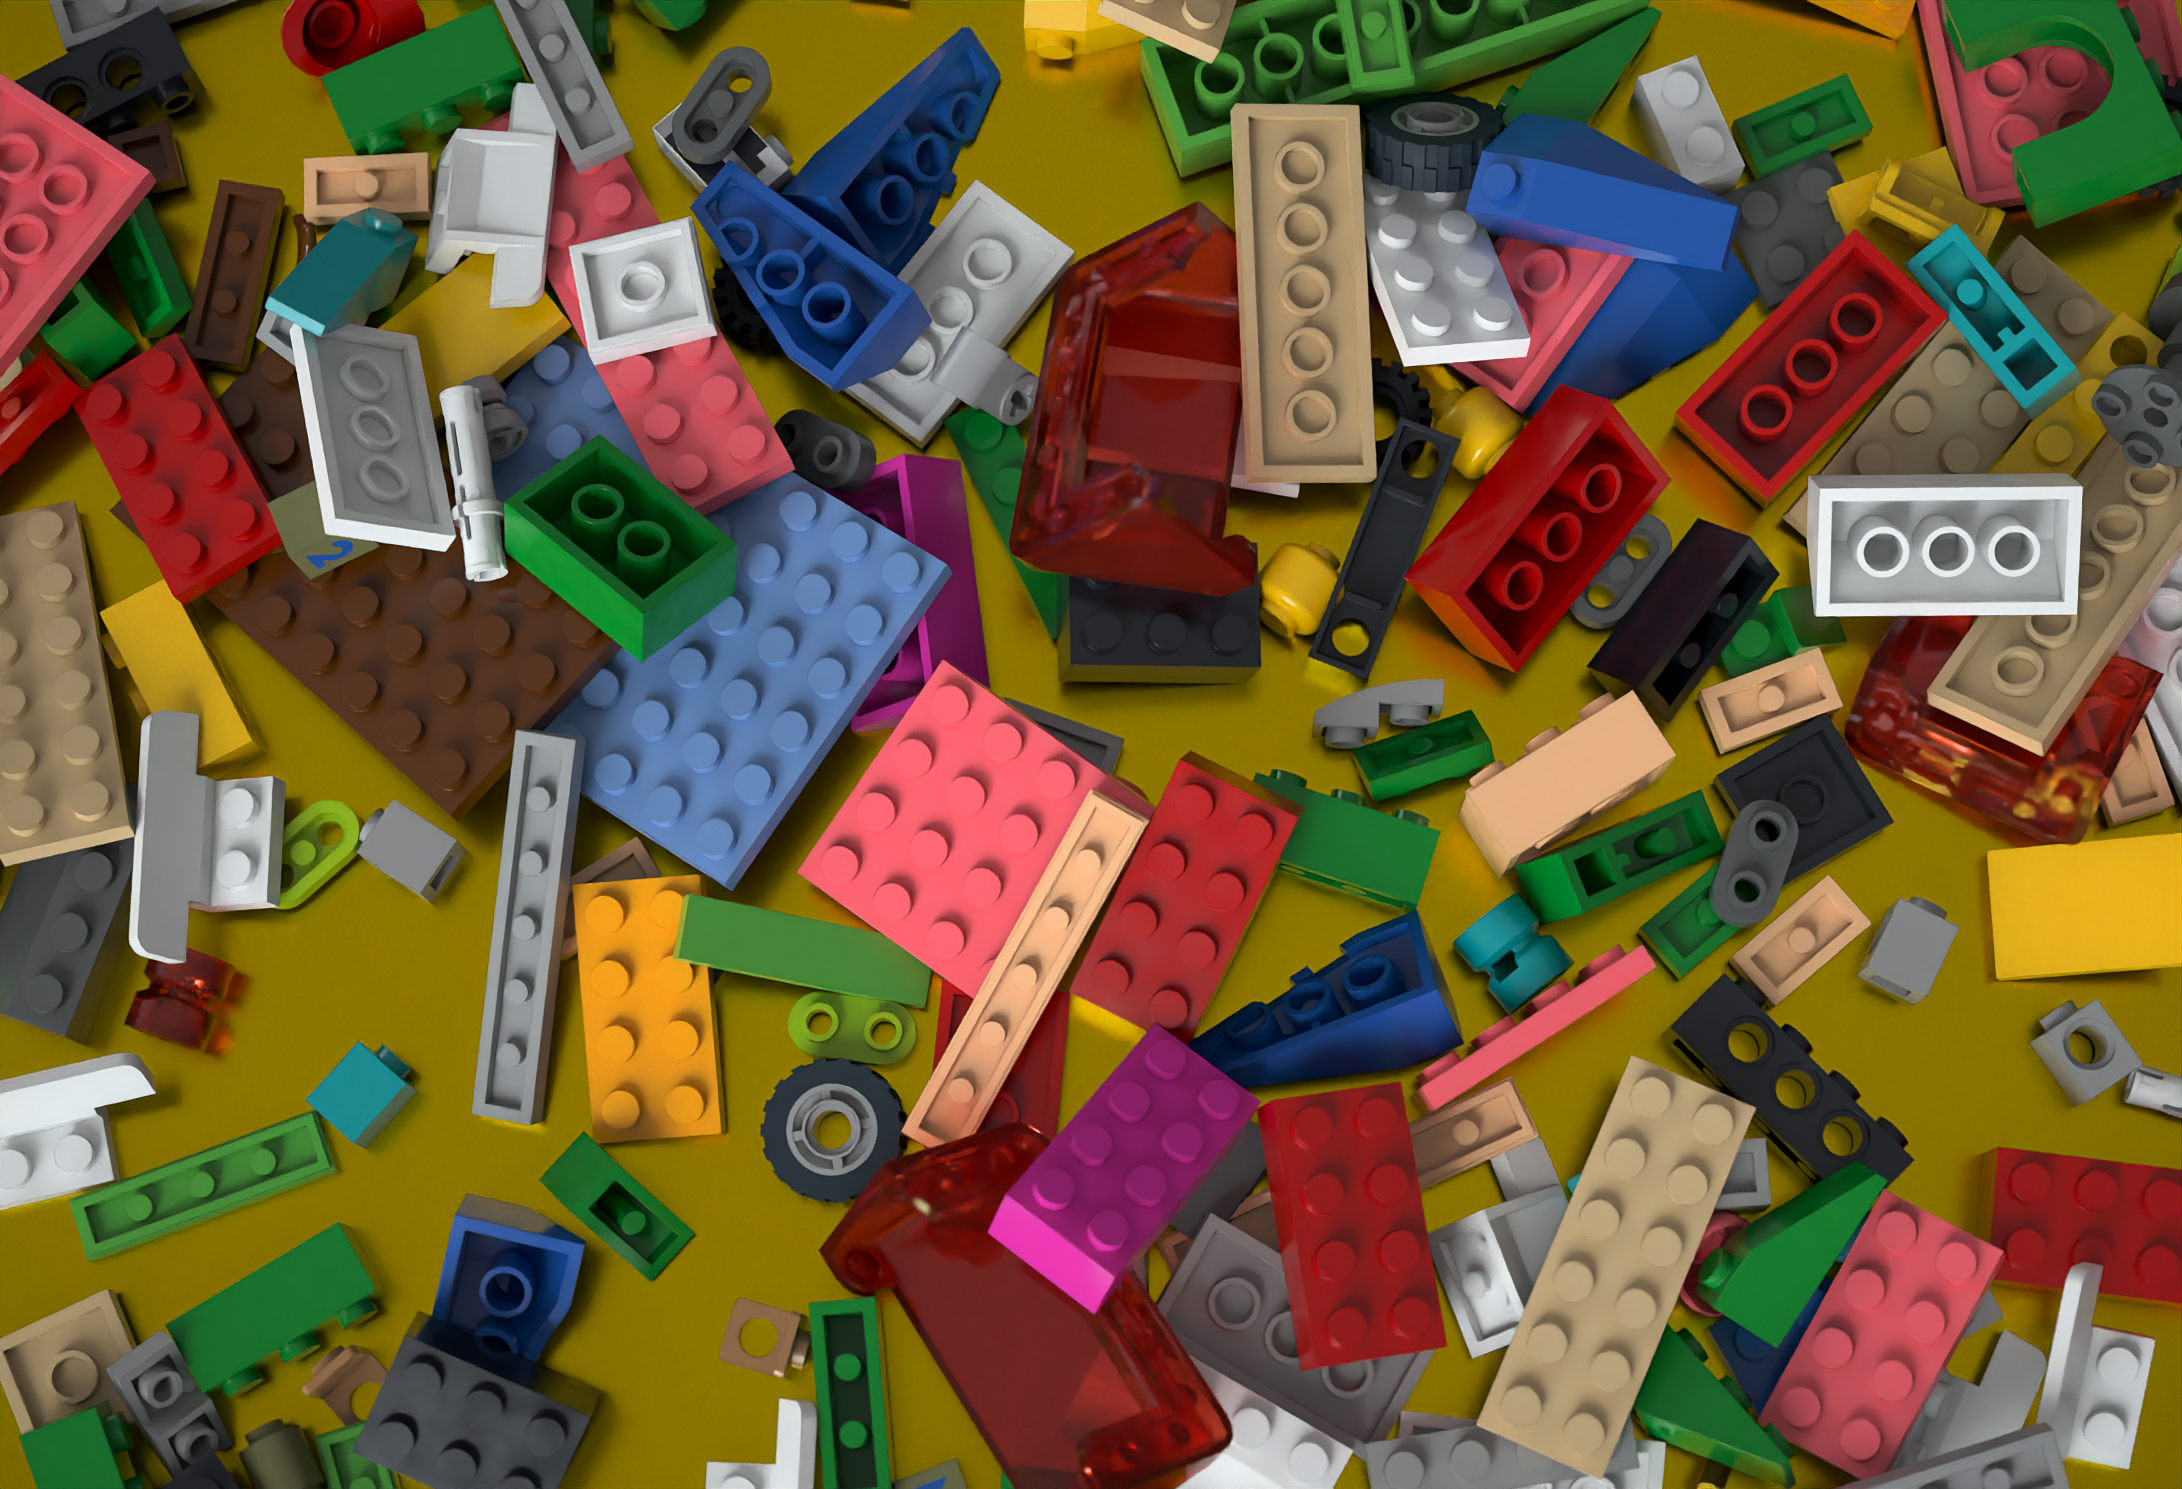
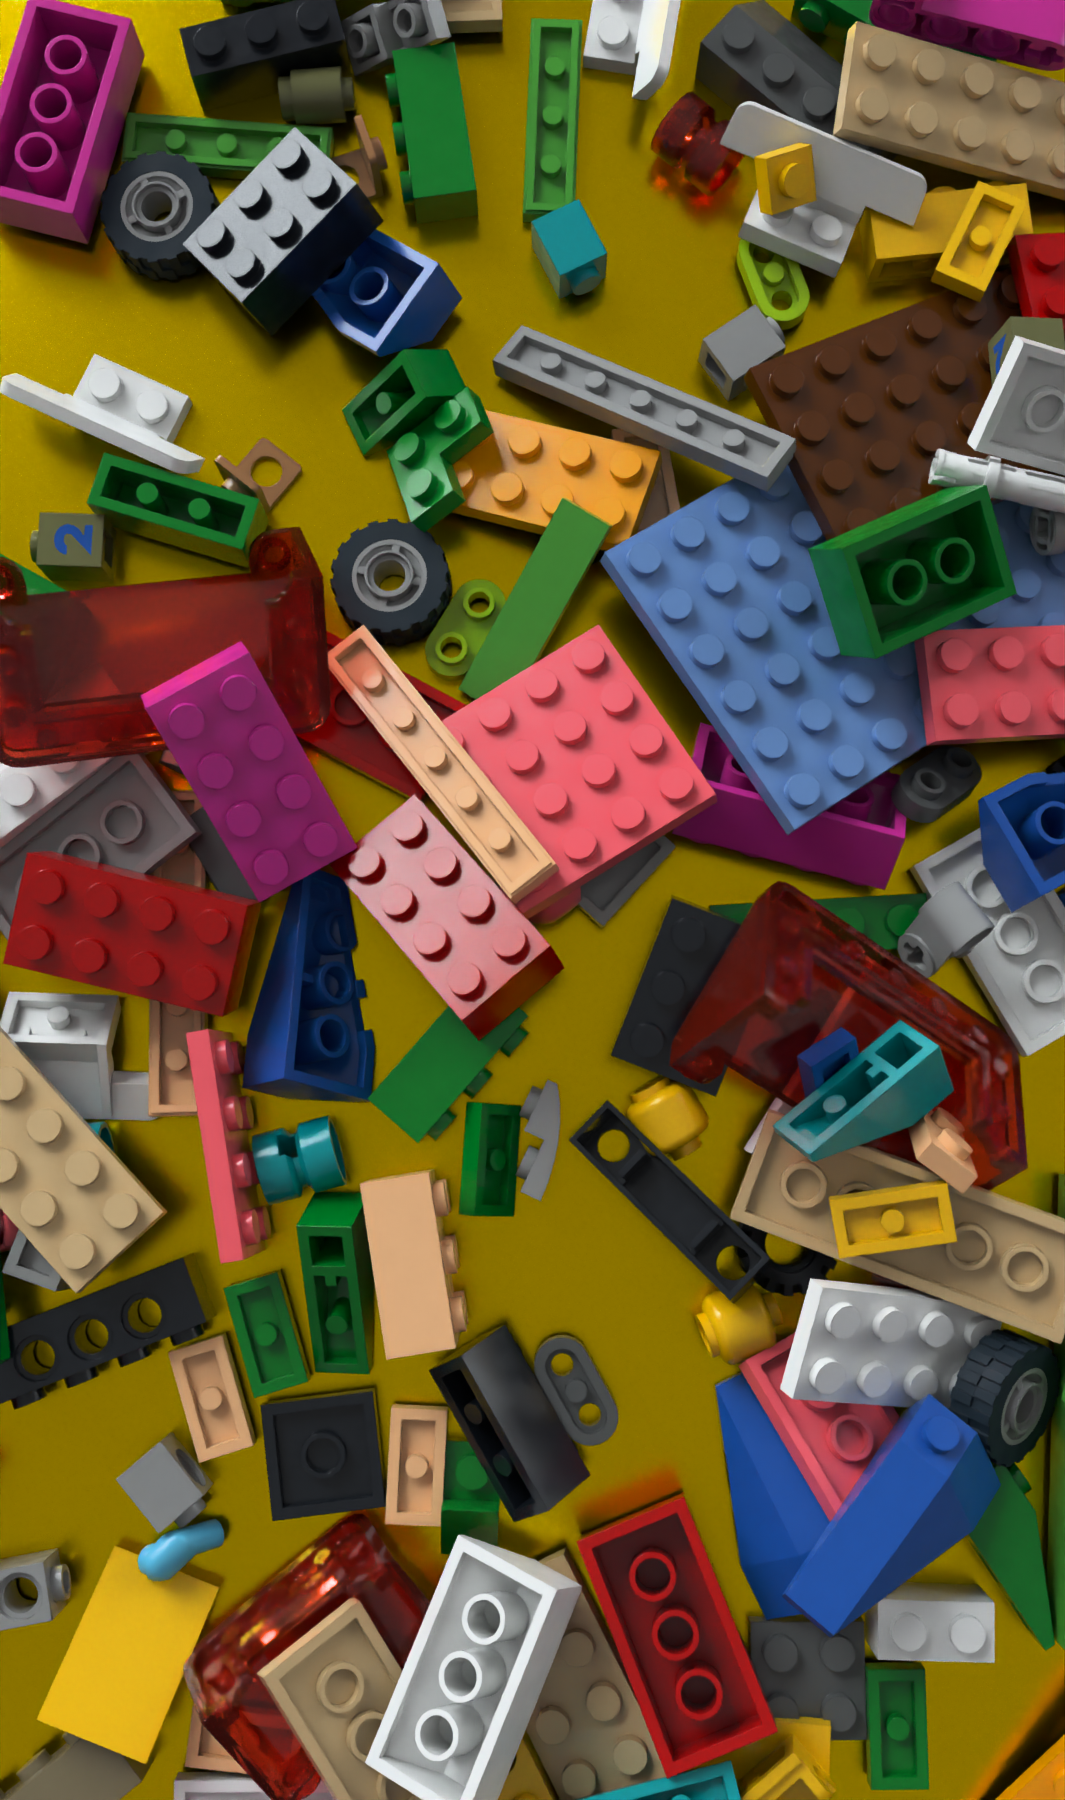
camera: 110 degrees right, 5 degrees up
red brick [1404,384,1672,673] -> none
dark grey plate [1709,800,1799,928] -> none
none -> medium azure arm [138,1519,224,1581]
none -> green plate [386,386,494,533]
none -> yellow plate [754,142,817,215]
none -> teal slope [773,1020,954,1162]
none -> blue plate [797,1027,859,1097]
none -> yellow plate [829,1180,957,1259]
none -> light nougat plate [908,1107,978,1194]
none -> yellow plate [930,180,1028,303]

